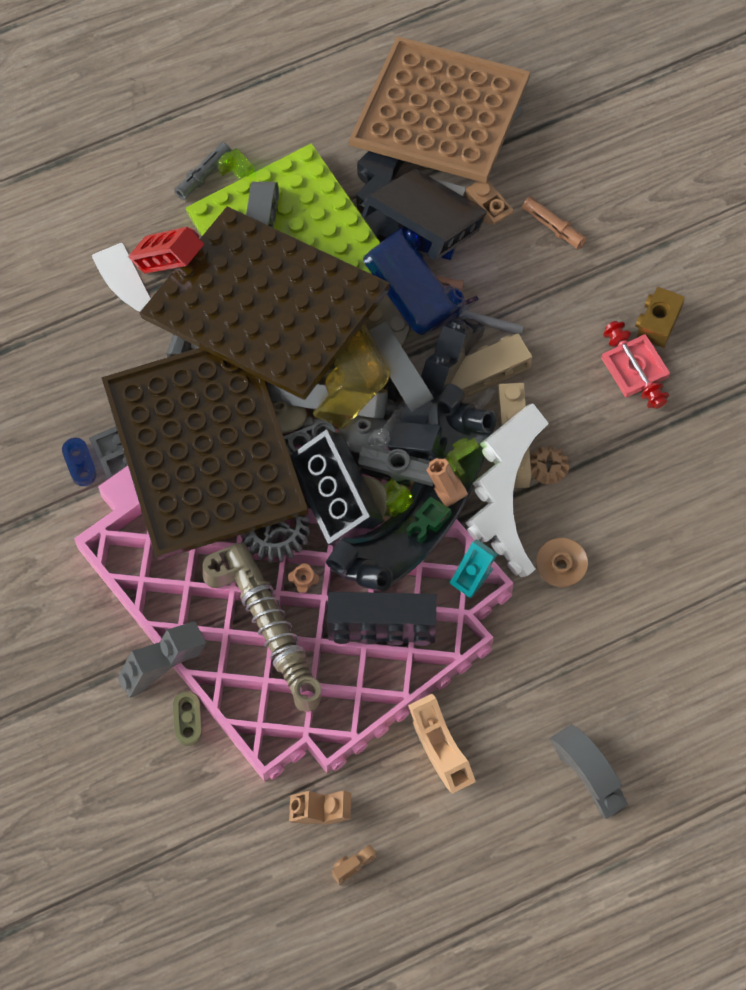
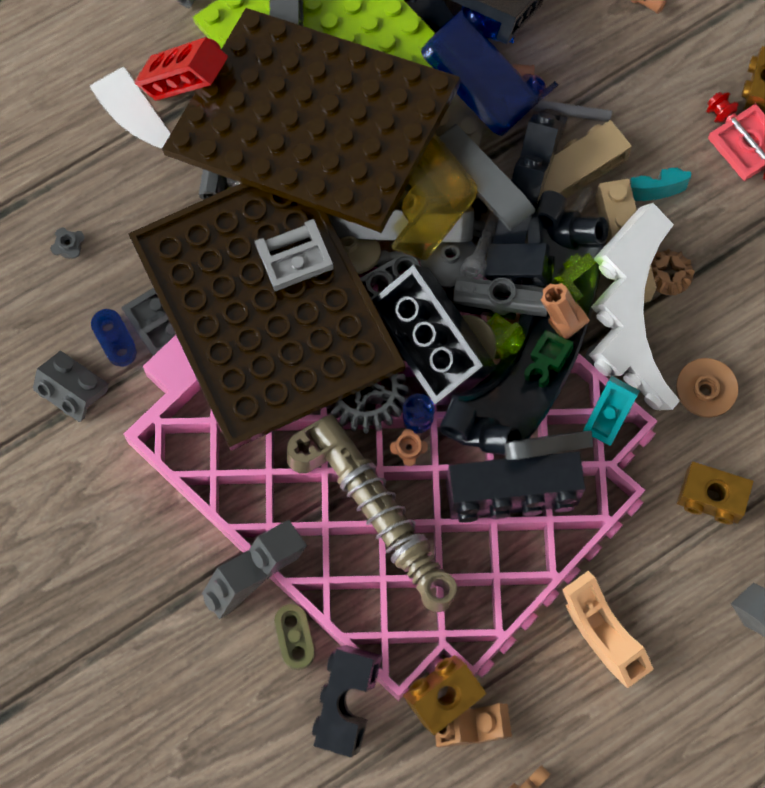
camera: 10 degrees left, 5 degrees up
none -> dark grey bracket [33,351,109,422]
none -> dark grey plate [51,228,84,259]
none -> light grey plate [254,219,334,291]
none -> black arch [312,645,382,758]
none -> pearl gold brick [402,655,486,735]
none -> clear blue wheel [403,394,435,433]
none -> dark grey beam [504,431,593,459]
none -> teal slope [630,168,691,201]
none -> pearl gold brick [677,461,754,525]

